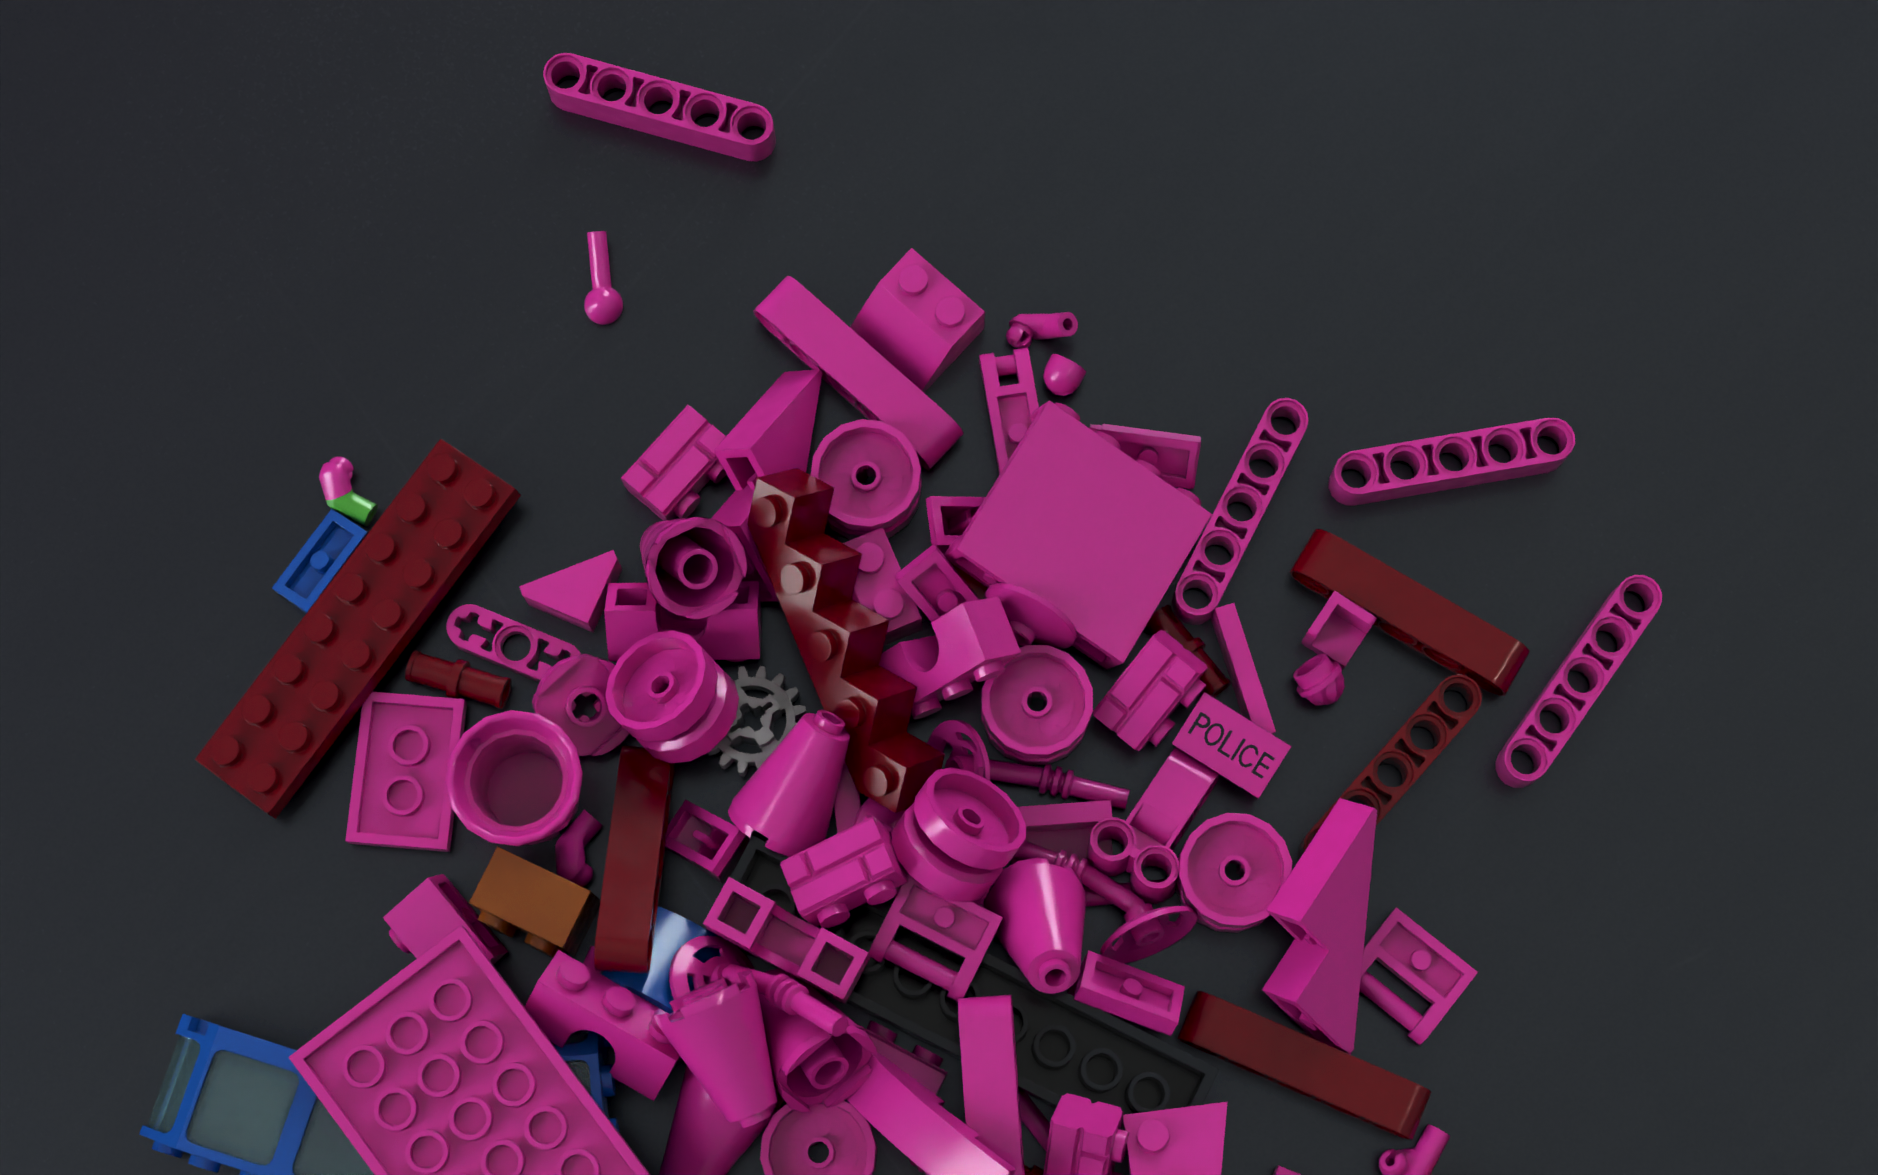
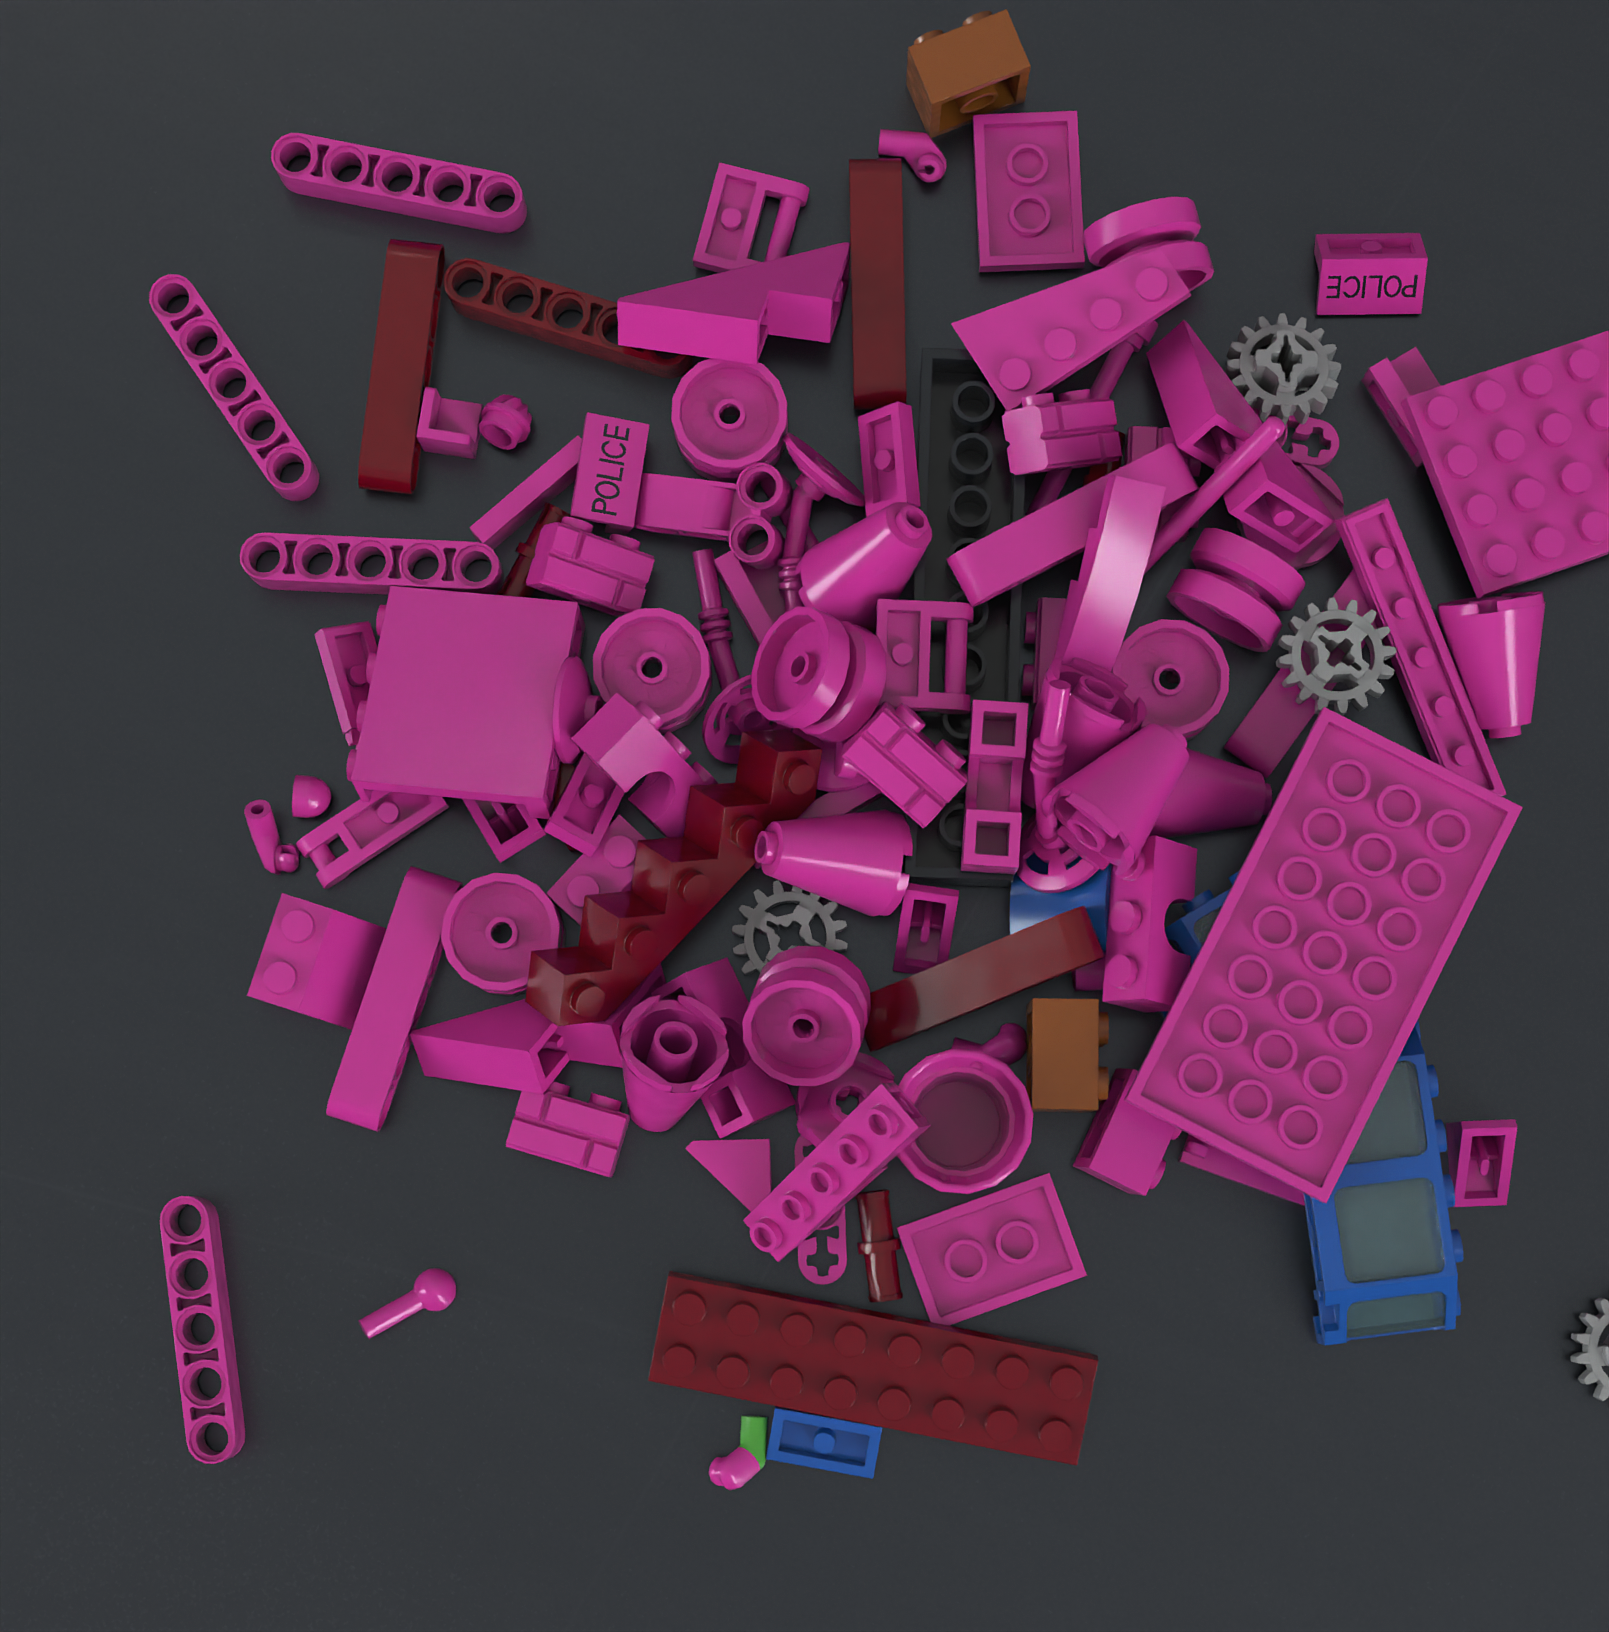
camera: 110 degrees left, 5 degrees up
none -> dark pink slope [743,1083,931,1262]

